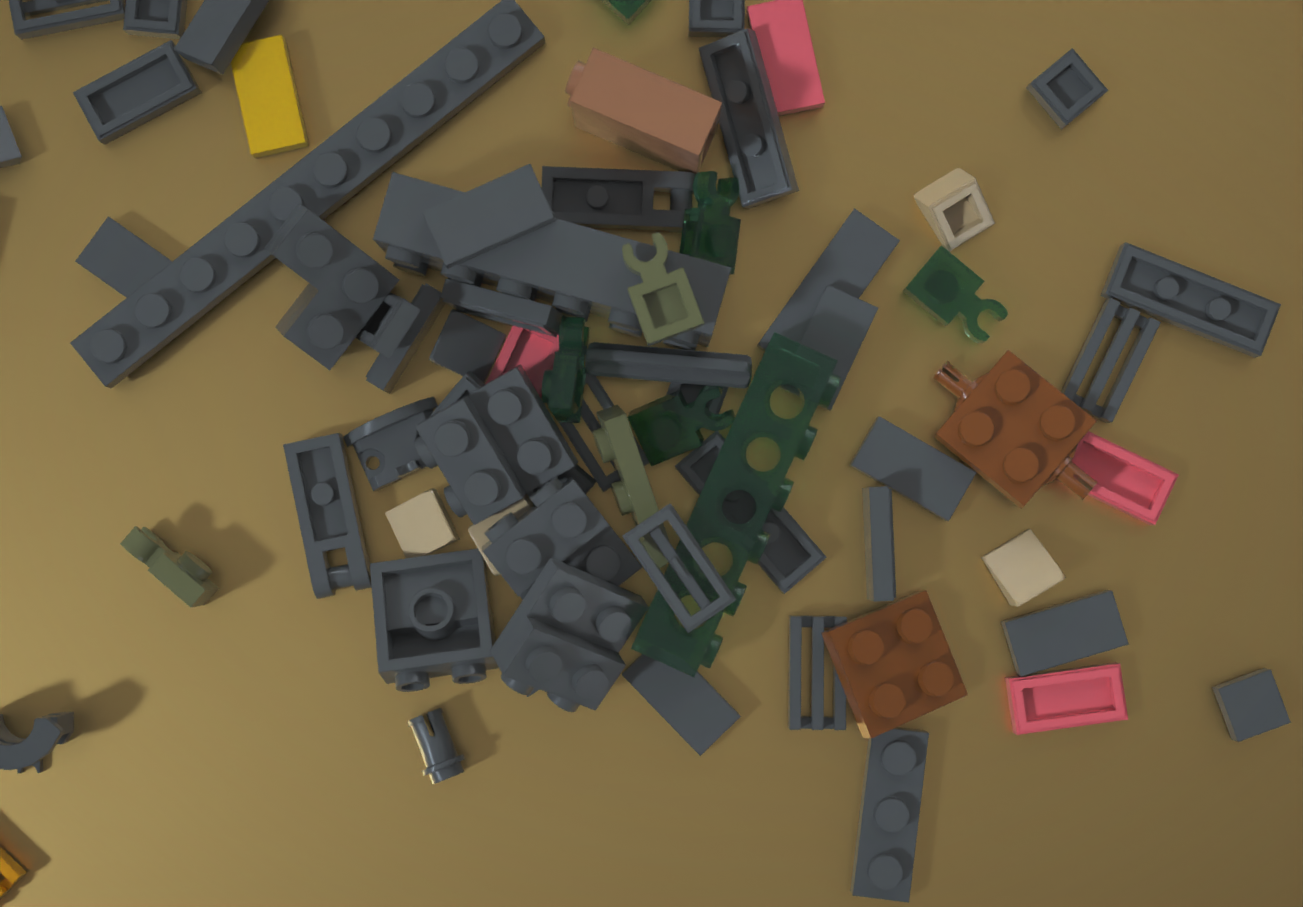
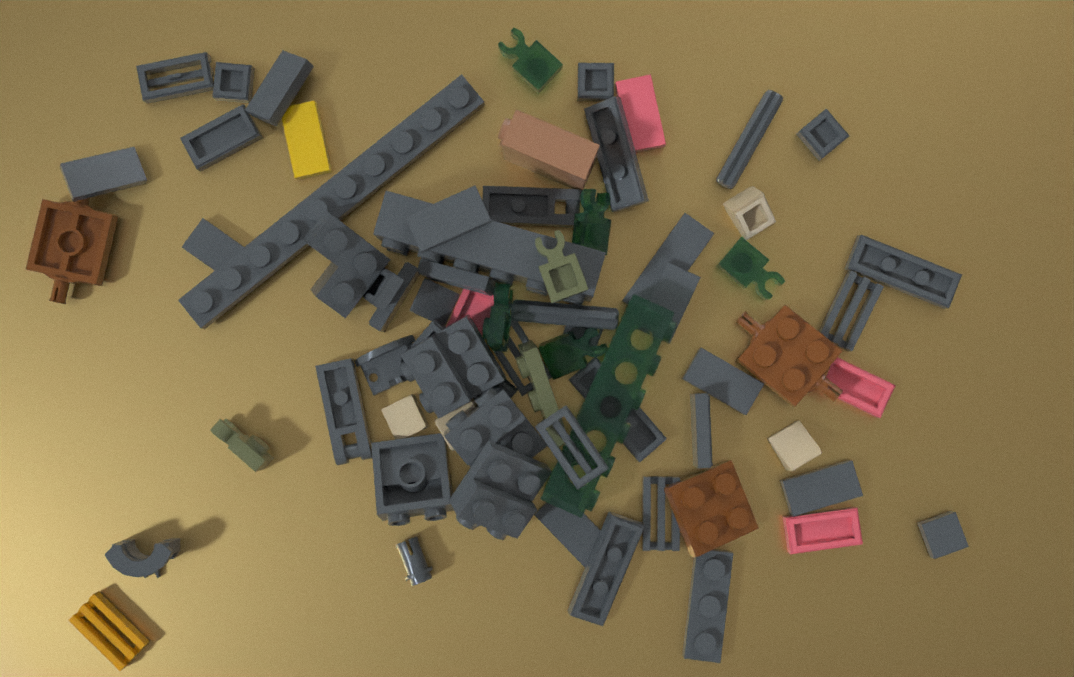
camera: 10 degrees right, 0 degrees up
none -> dark grey tile [567,511,645,626]
none -> dark grey axle [717,90,783,189]

